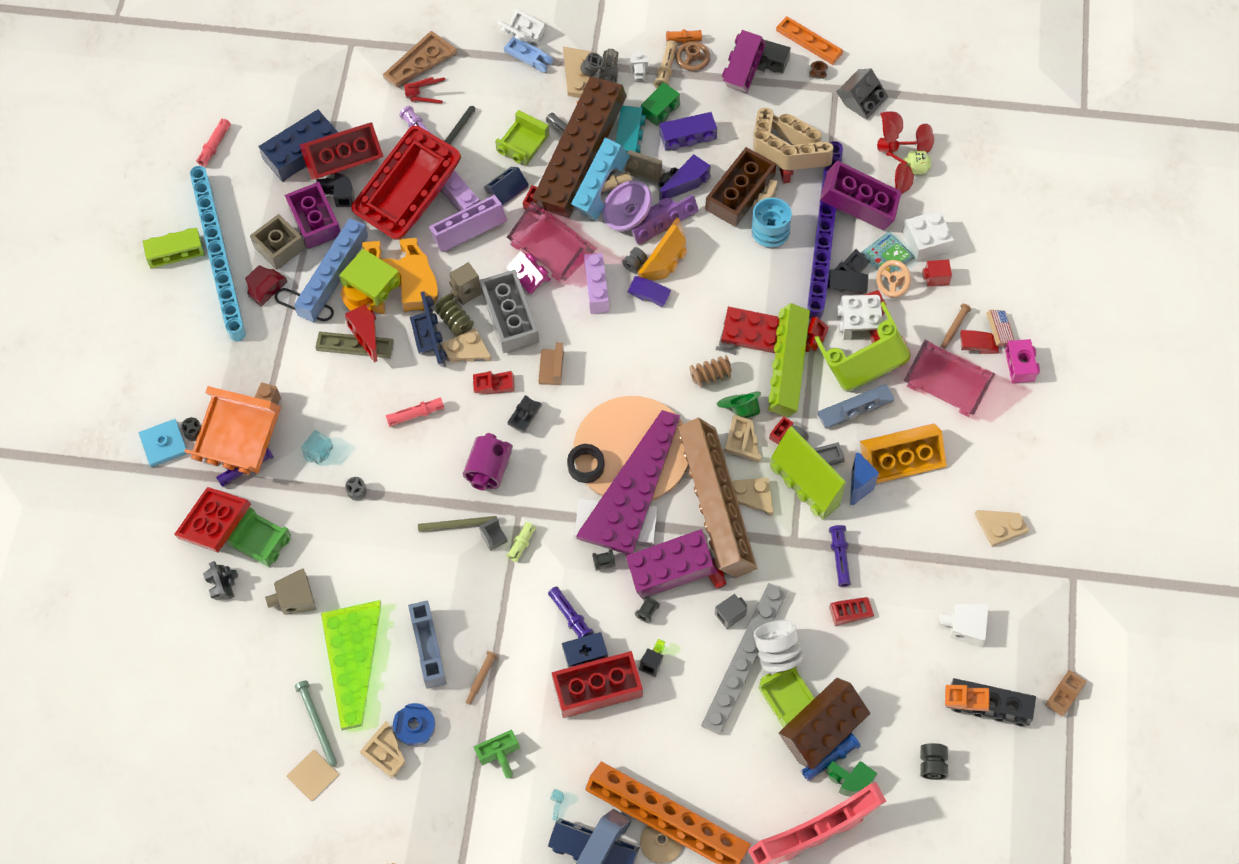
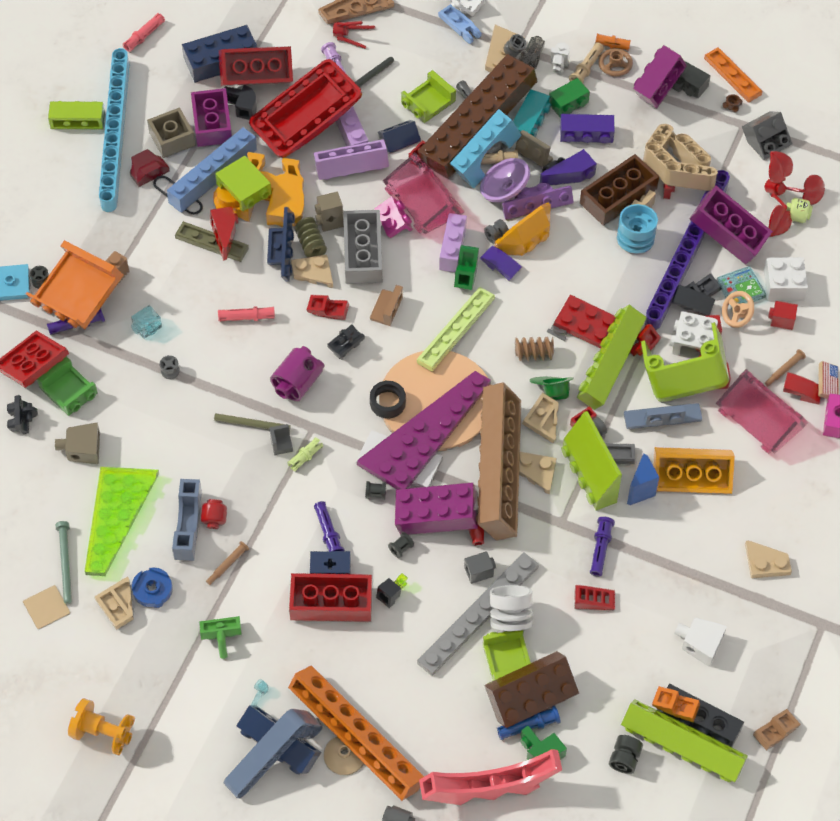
camera: 15 degrees right, 5 degrees down
none -> red head [201,499,227,529]
none -> yellowish green tile [417,287,495,372]
none -> green brick [454,245,479,290]
none -> lime brick [621,699,748,782]

